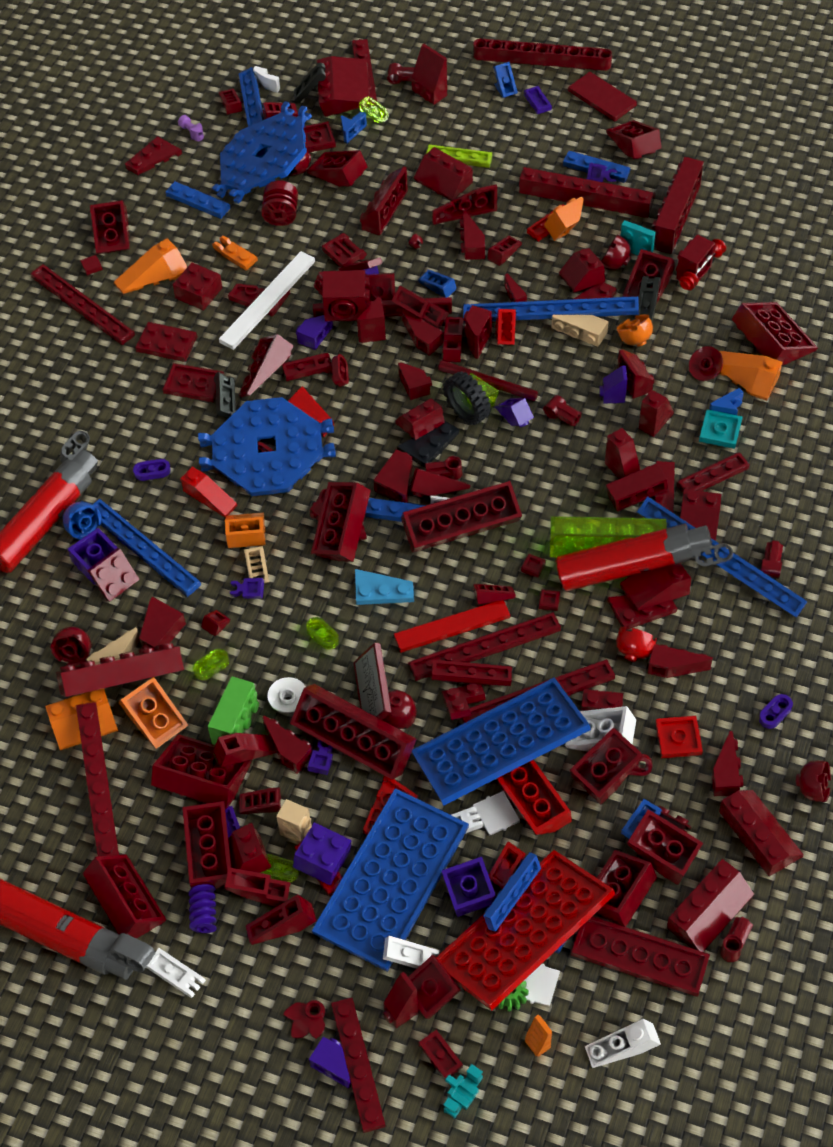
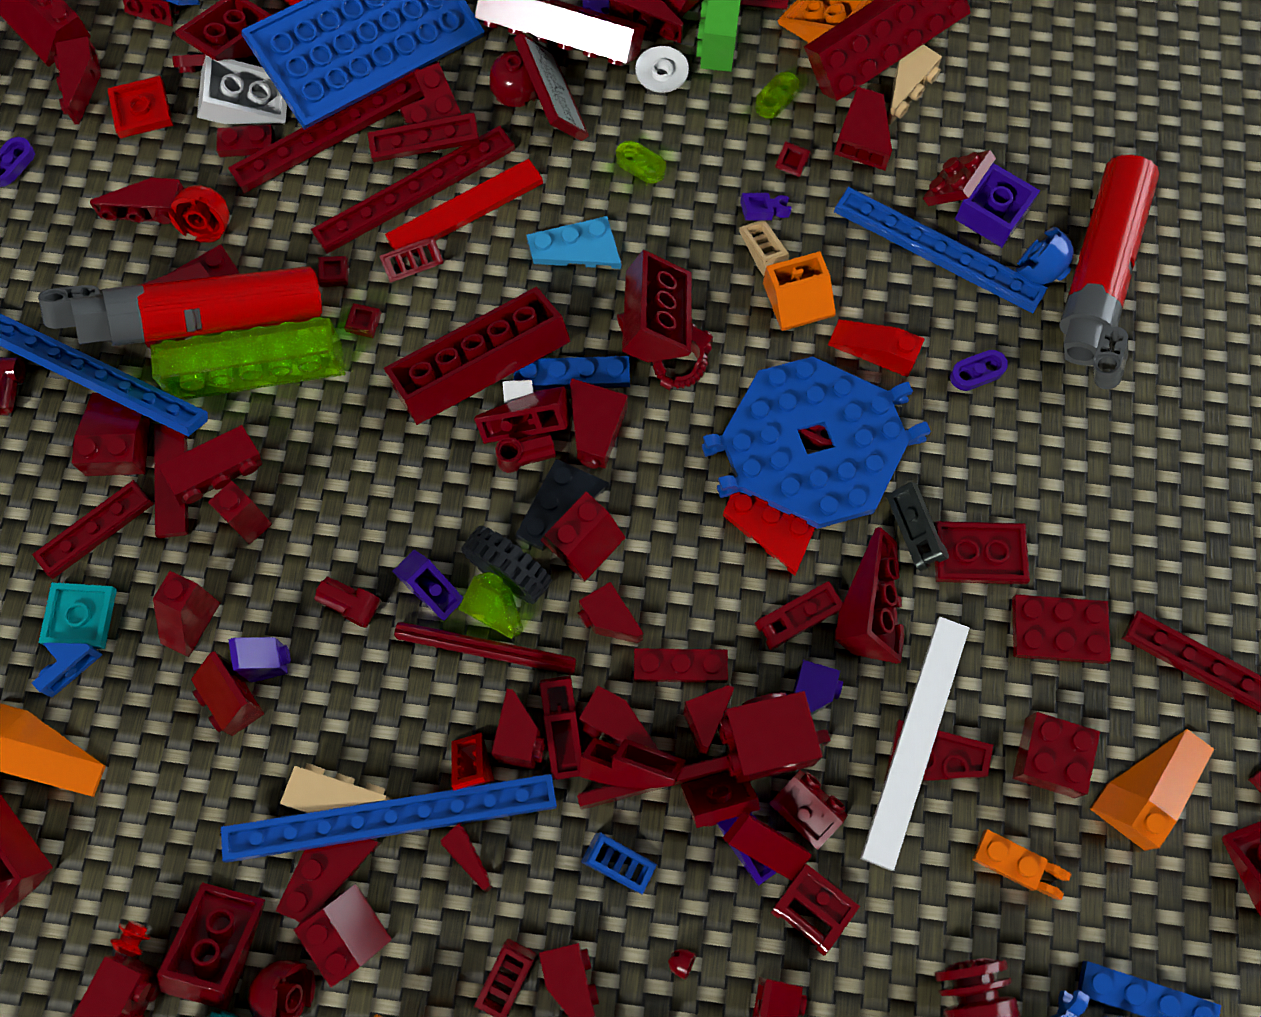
camera: 165 degrees right, 15 degrees up
dark red cylinder [50,626,92,666] -> none
dark red plate [331,354,349,387] -> none
orange cylinder [617,314,653,347] -> none
pearl dark grey plate [635,276,661,324] -> none
dark red dish [689,346,723,381] -> none
none -> dark red plate [634,648,728,683]

